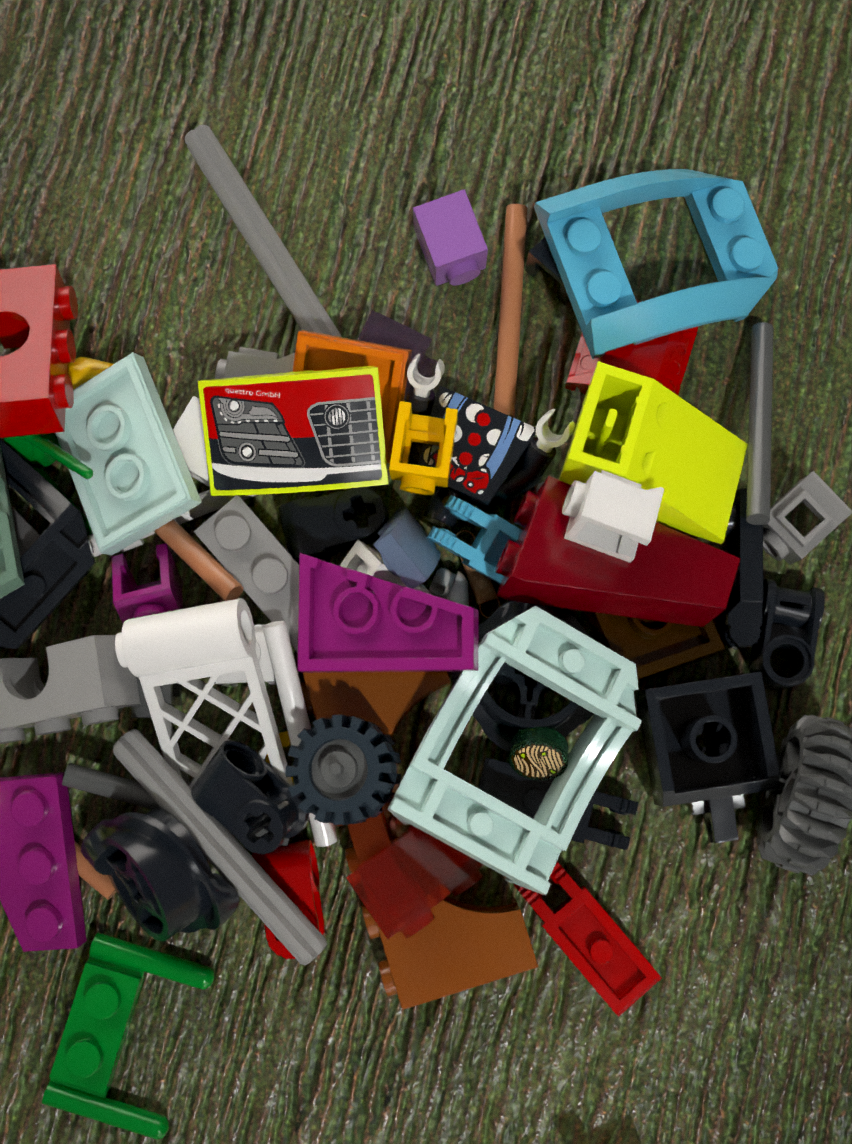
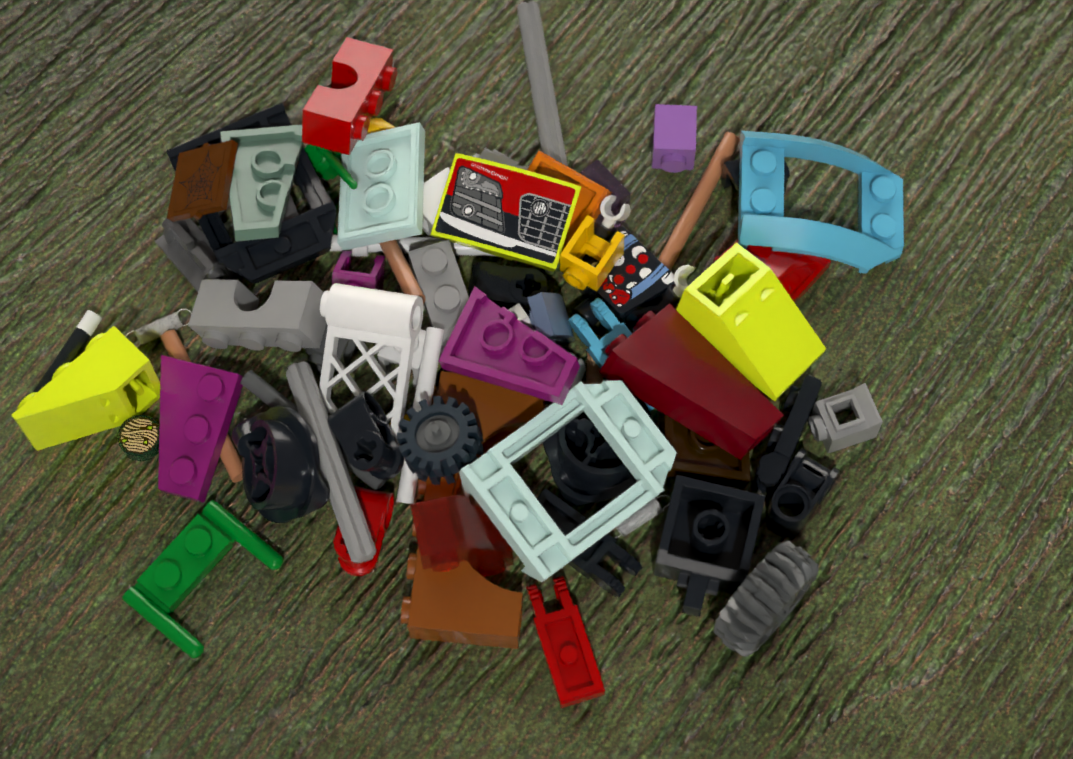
camera: 20 degrees right, 15 degrees down
tile [509,727,569,780] -> none
white window [562,470,665,563] -> none
dark grey bar [746,322,774,525] -> none

